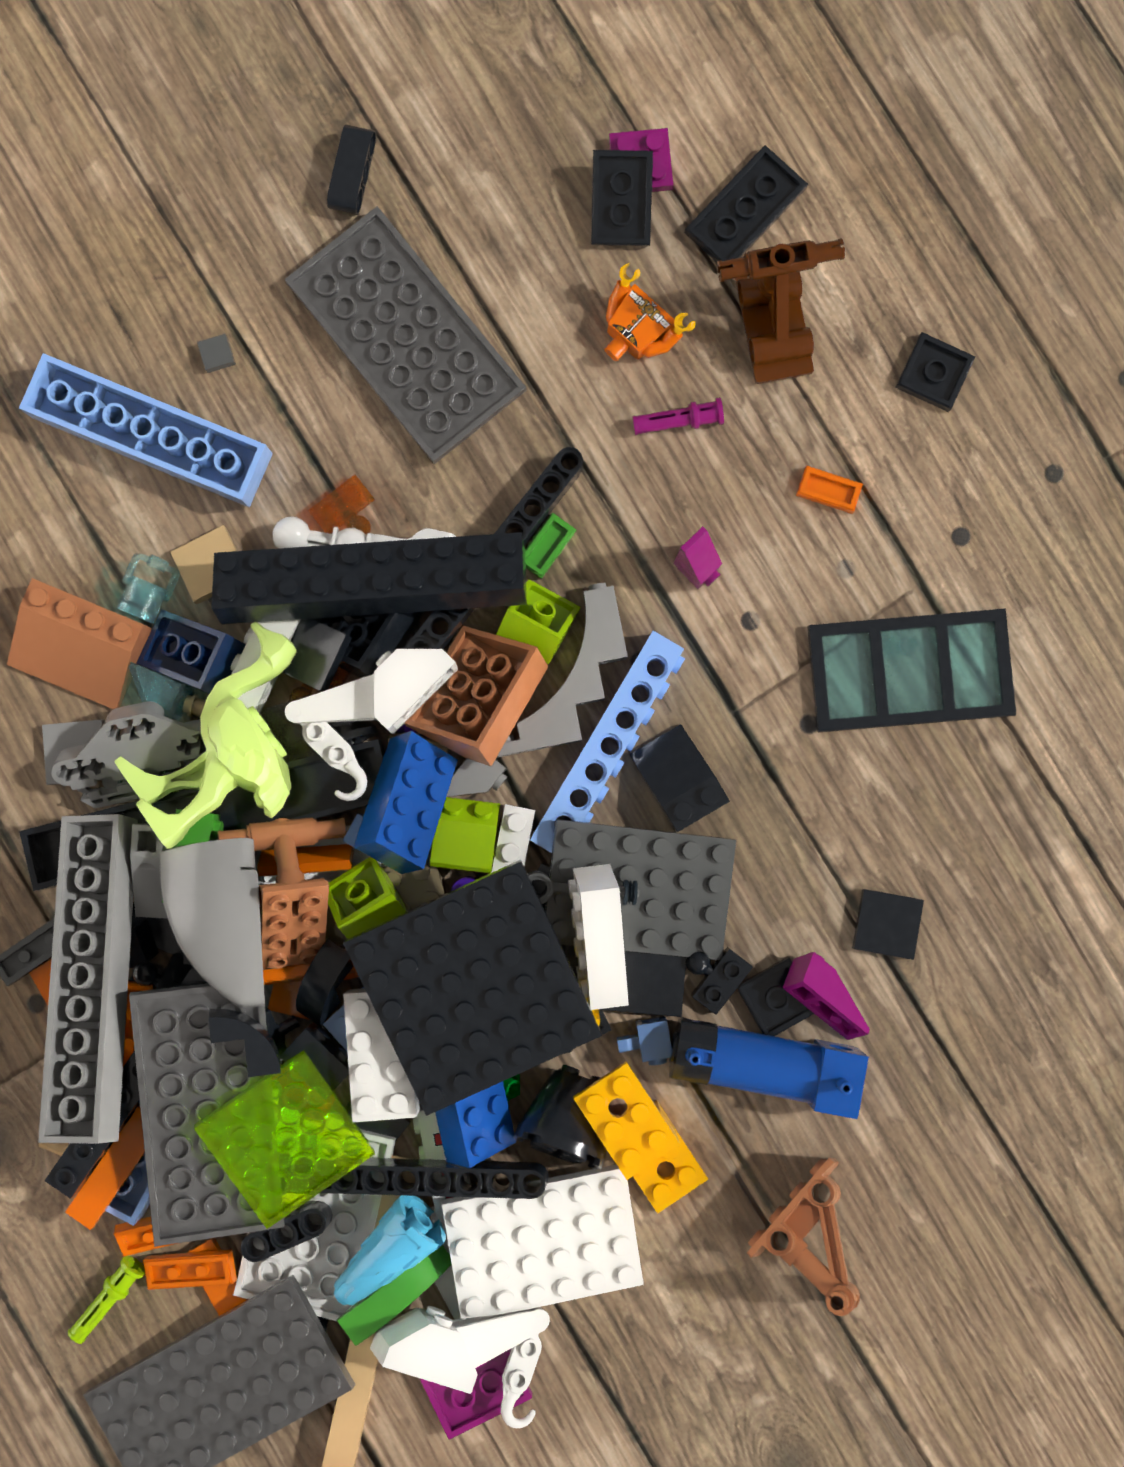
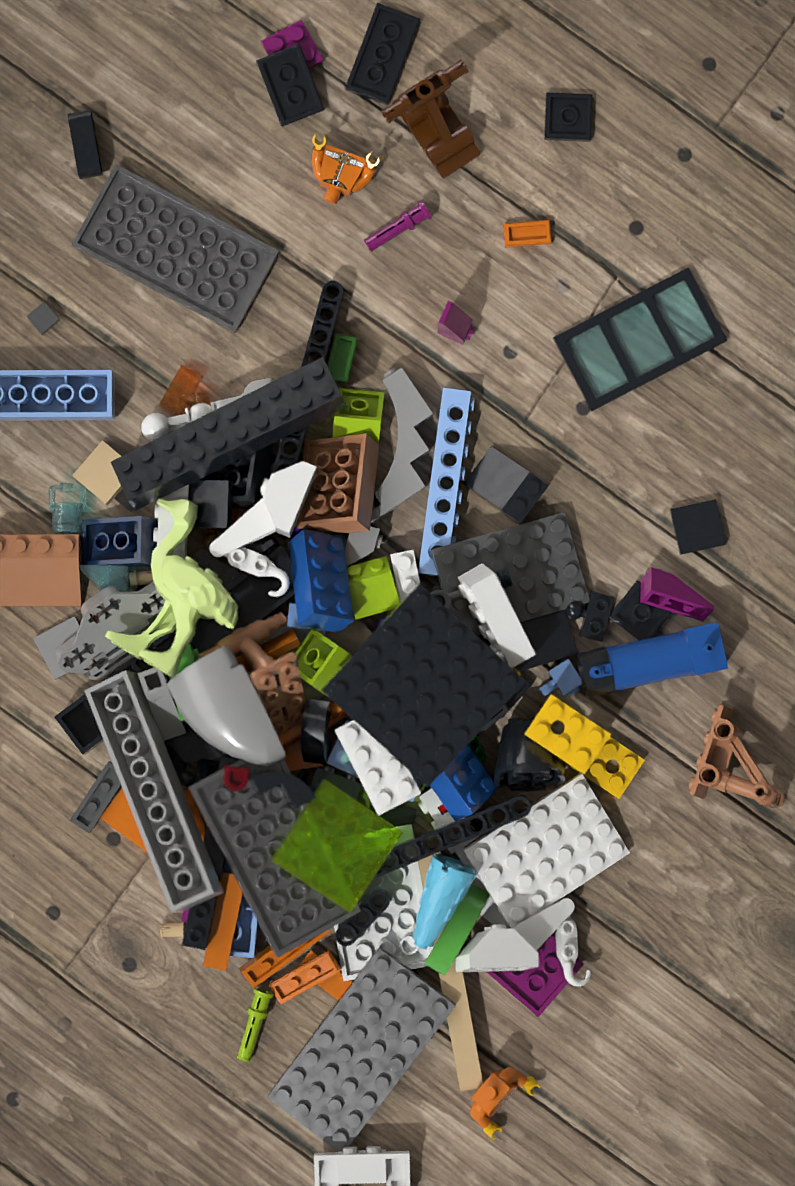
camera: 25 degrees left, 0 degrees up
none -> dark red tile [223,765,250,791]

